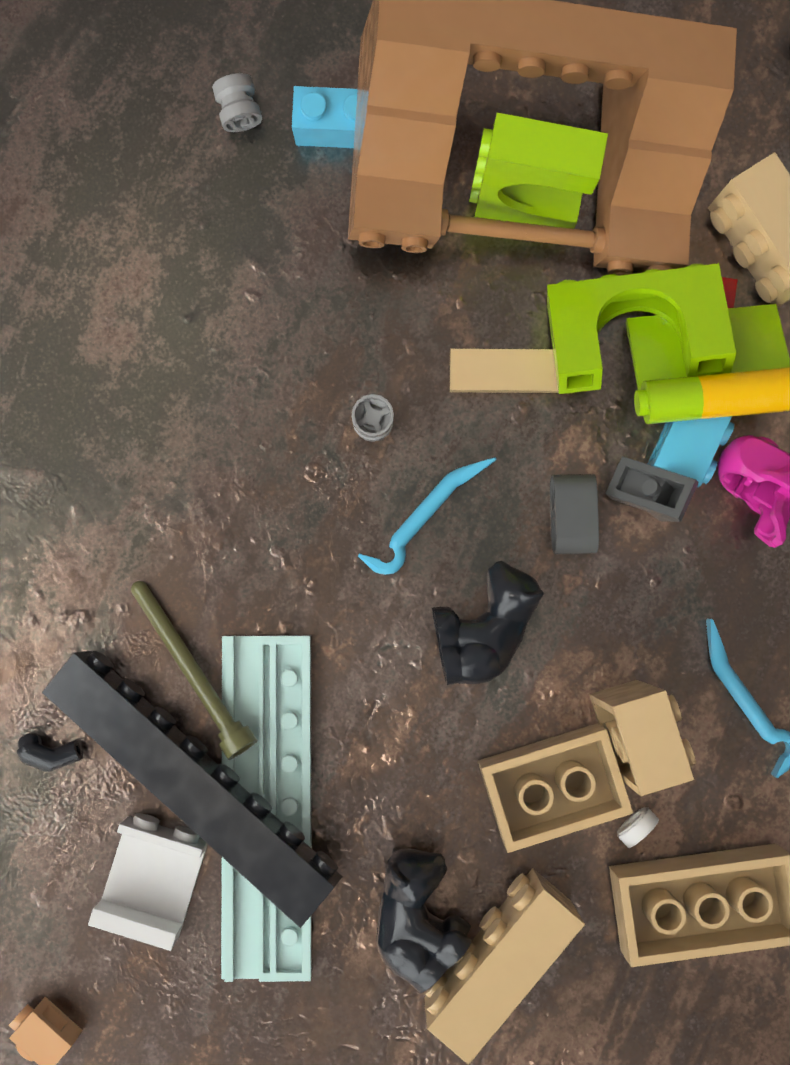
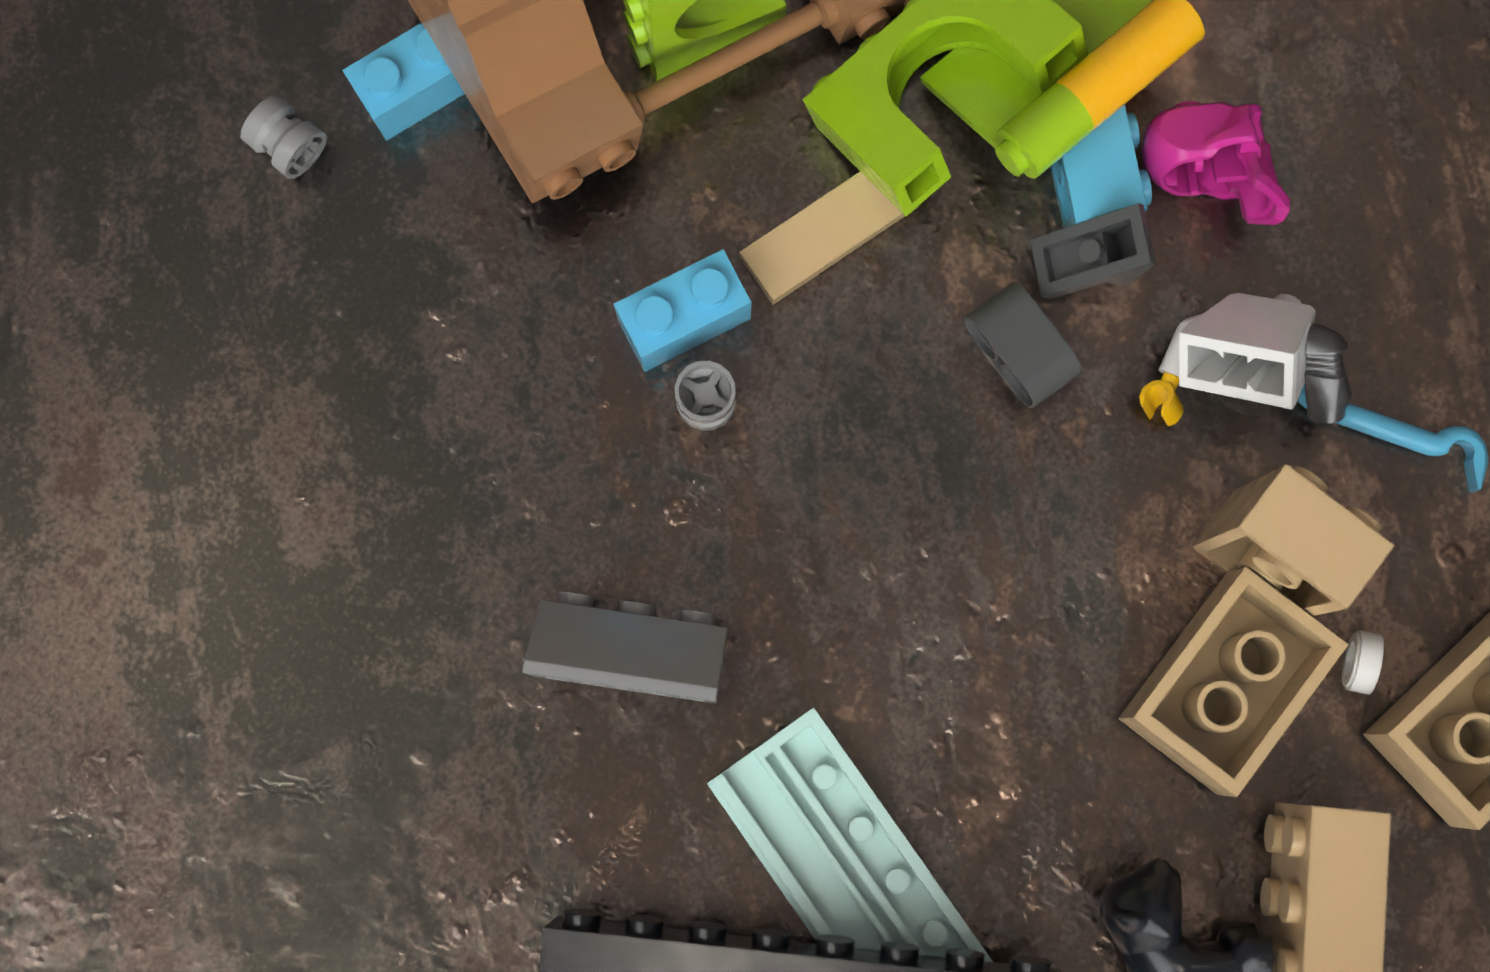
camera: 30 degrees left, 5 degrees down
olive piece [131,581,258,760] -> none
medium azure piece [358,457,497,575] -> none
black animal [432,560,544,685] -> none
none -> light grey slope [522,592,728,704]
none -> medium azure brick [614,249,752,372]
none -> white torso [1139,293,1352,426]

